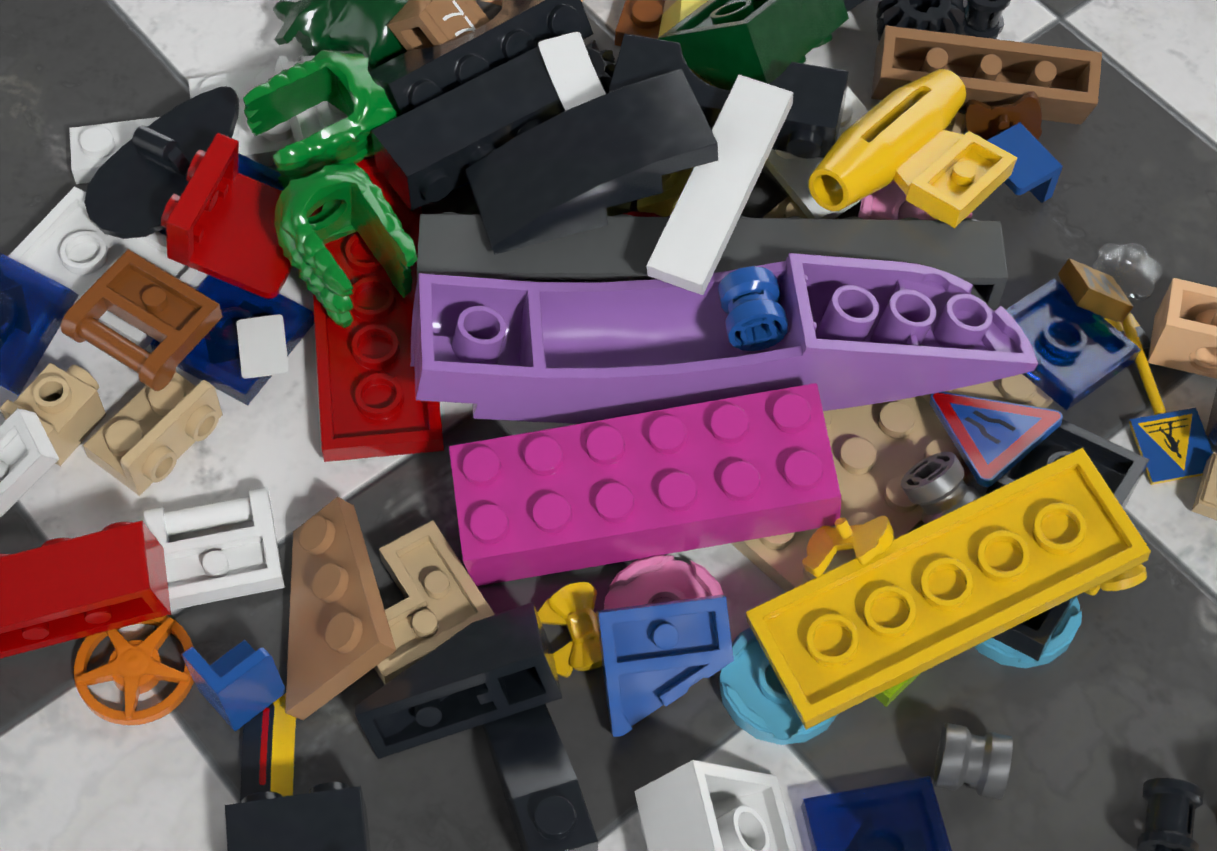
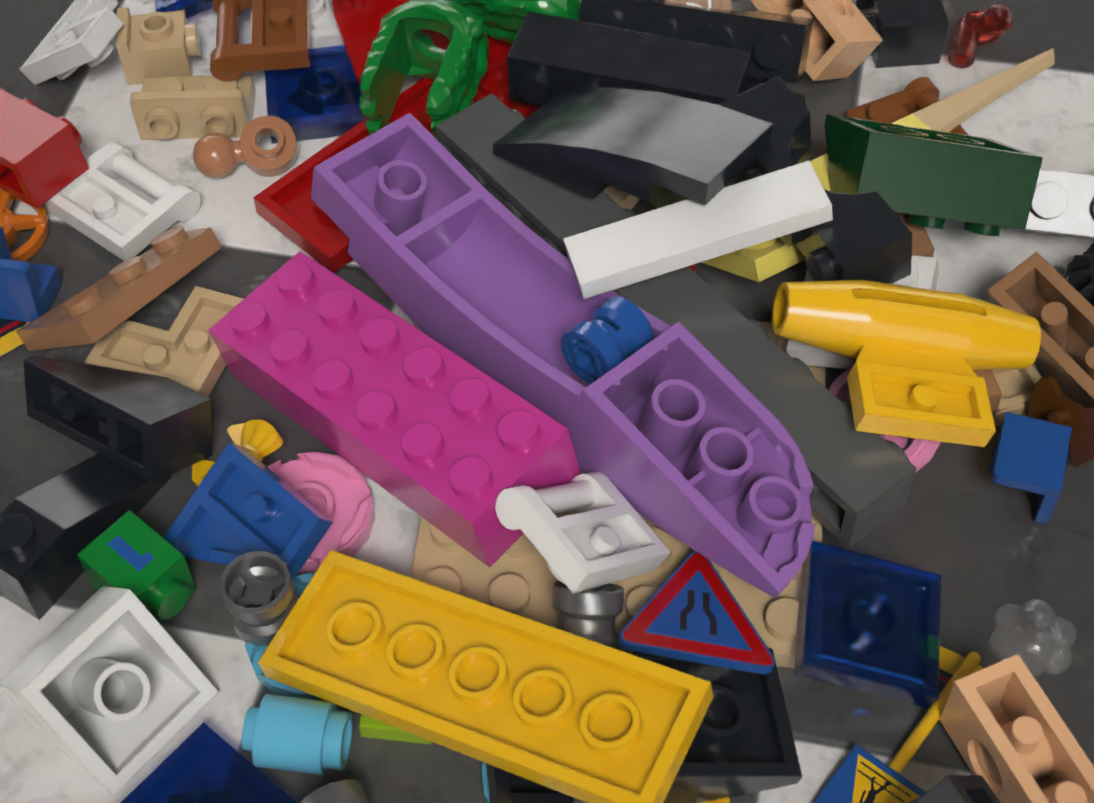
camera: 55 degrees right, 5 degrees down
white sticker [236,314,289,379] -> none
white sticker [538,32,606,111] -> none
yellow piece [802,516,894,577] -> none
pearl gold tile [1058,258,1134,322] -> none
none -> green brick [77,510,197,623]
none -> nougat plate [193,116,298,178]
none -> flat silver wheel [220,551,298,646]
none -> medium azure brick [242,694,353,776]
none -> white plate [495,471,671,593]

